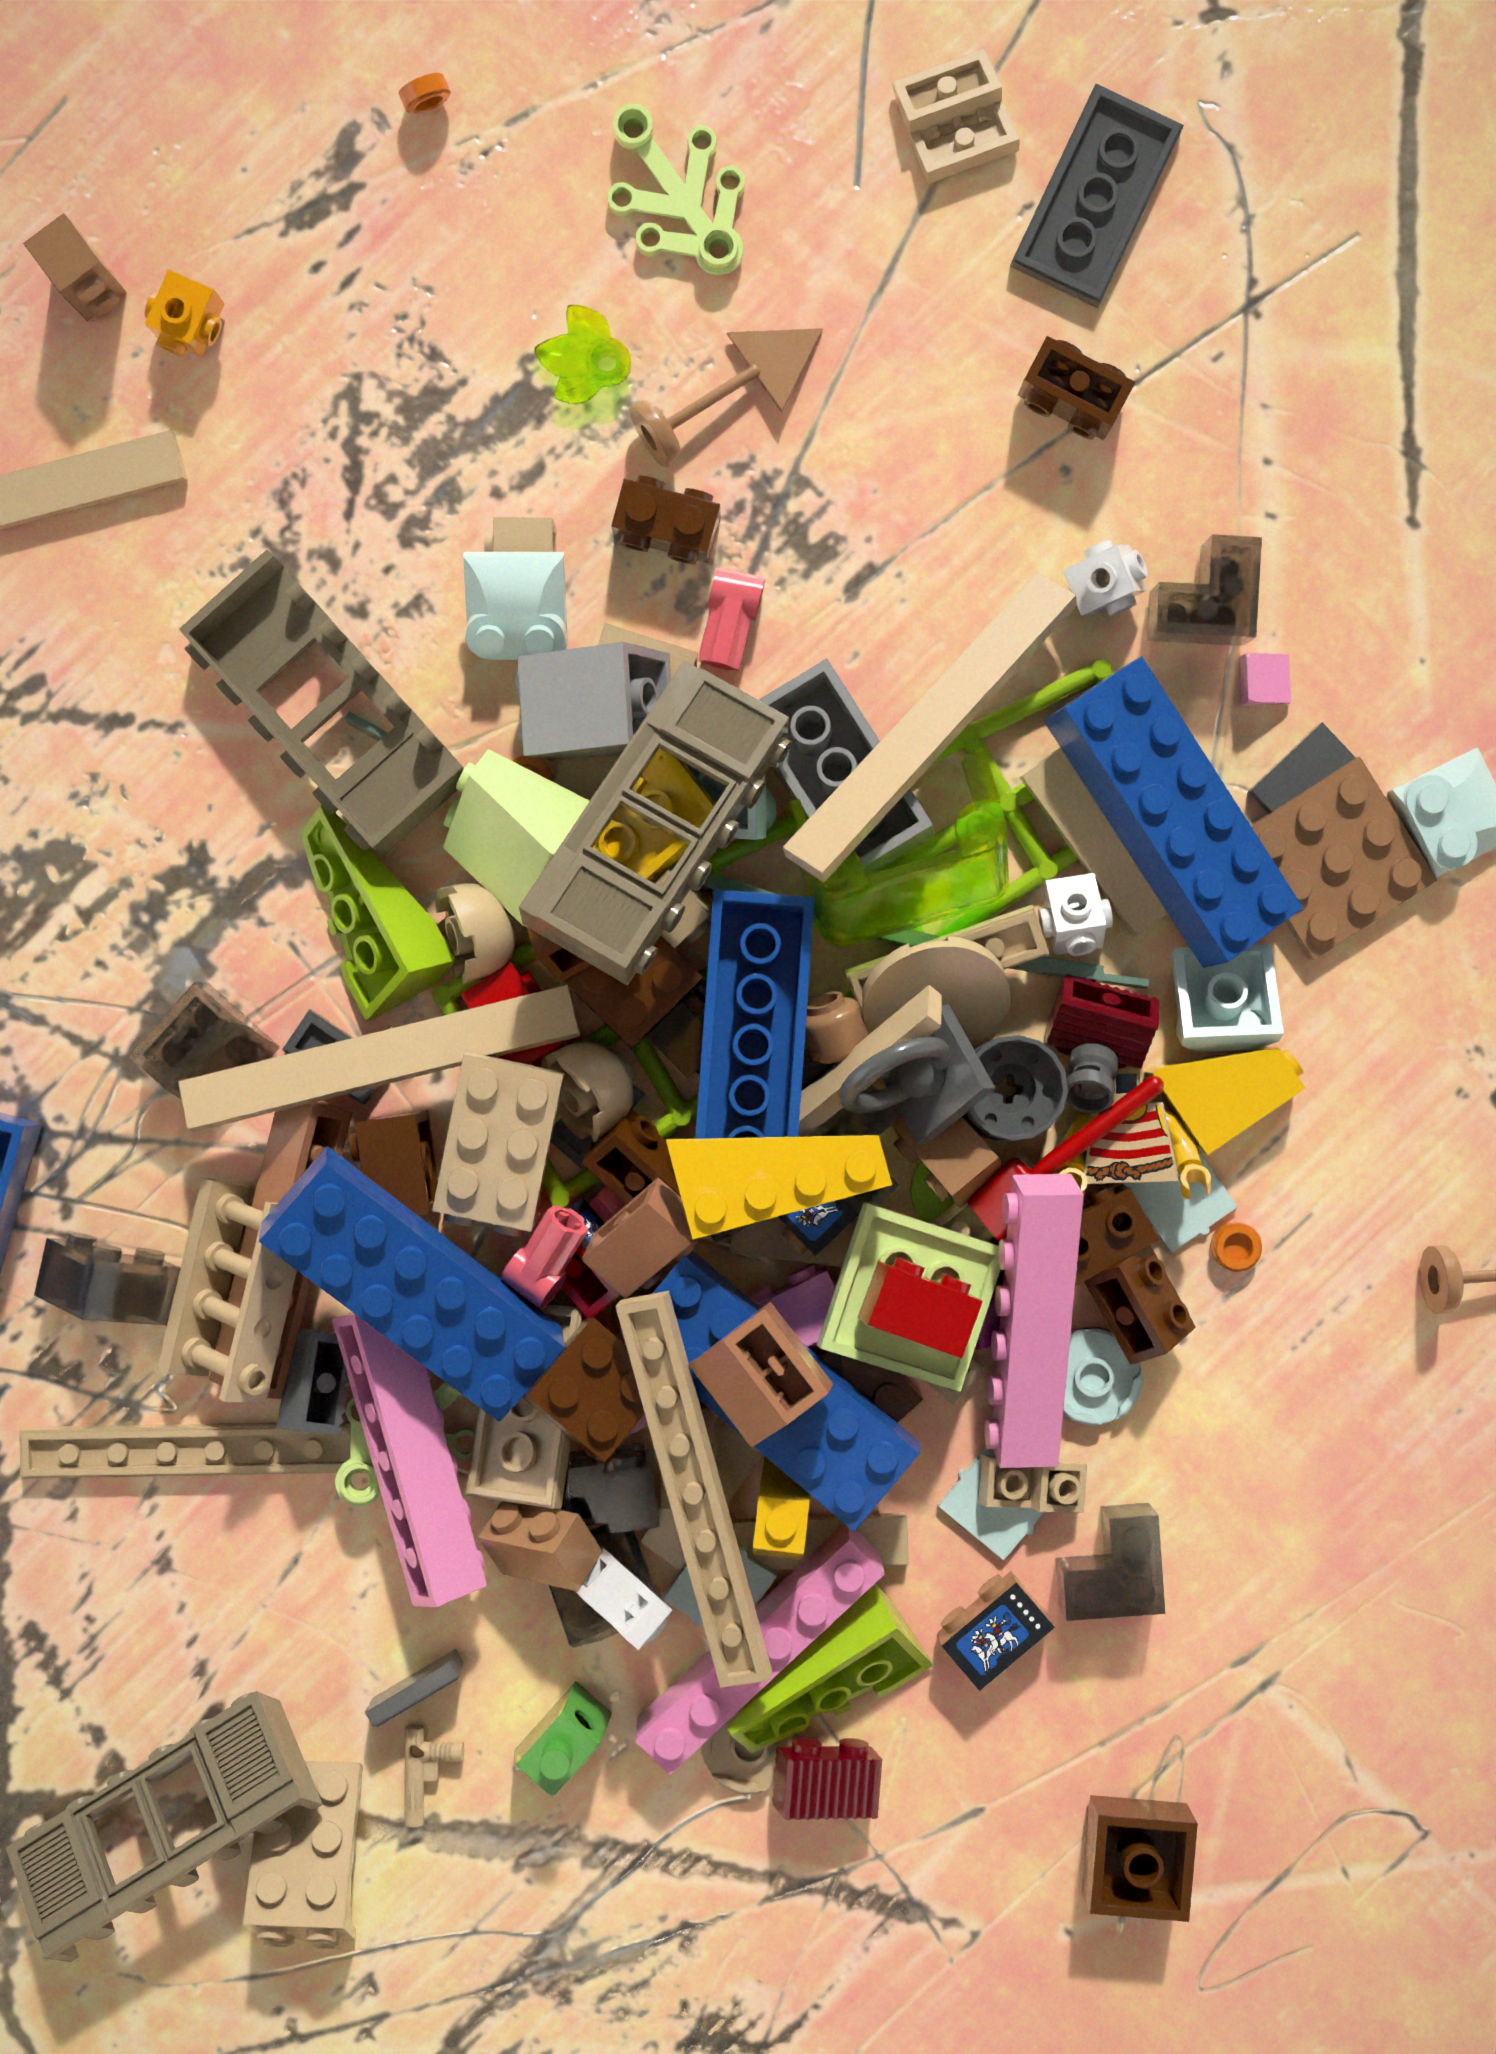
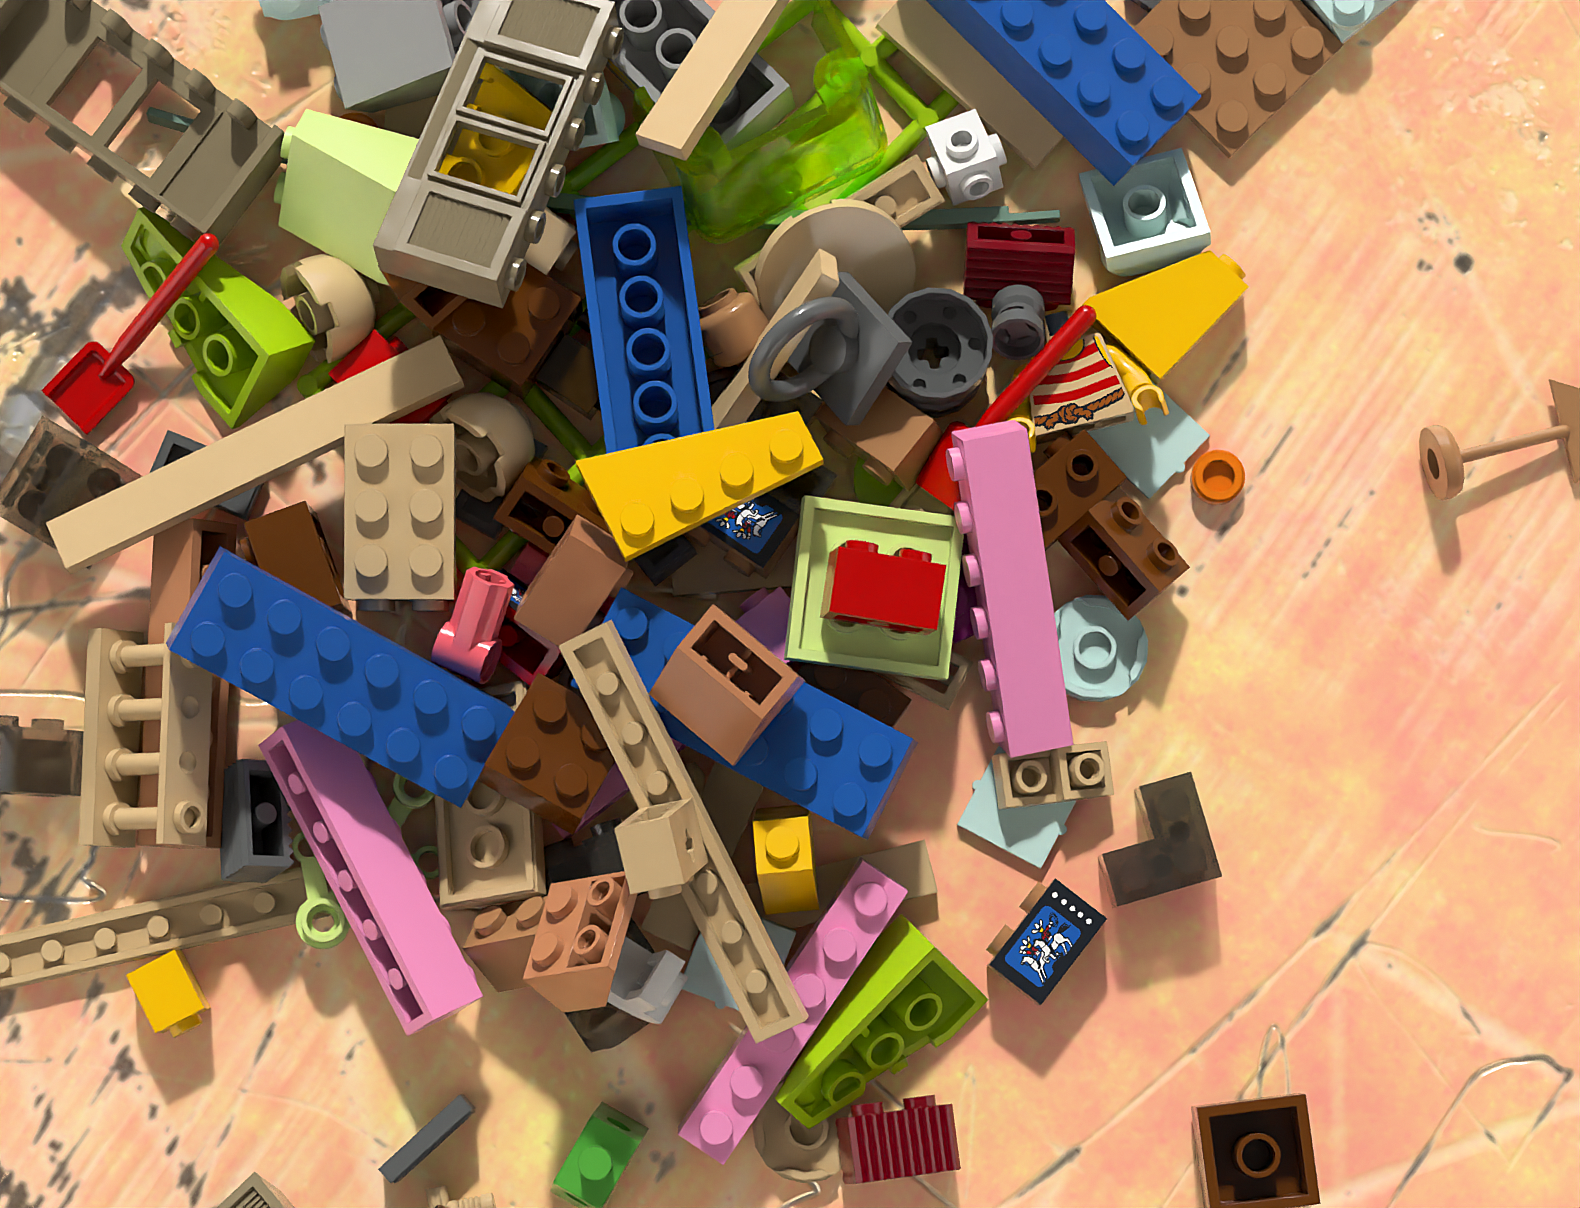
camera: 15 degrees left, 5 degrees down
none -> red piece [41,233,219,435]
none -> yellow brick [126,949,211,1038]
none -> nougat slope [522,871,638,1013]
none -> tan brick [614,797,708,899]

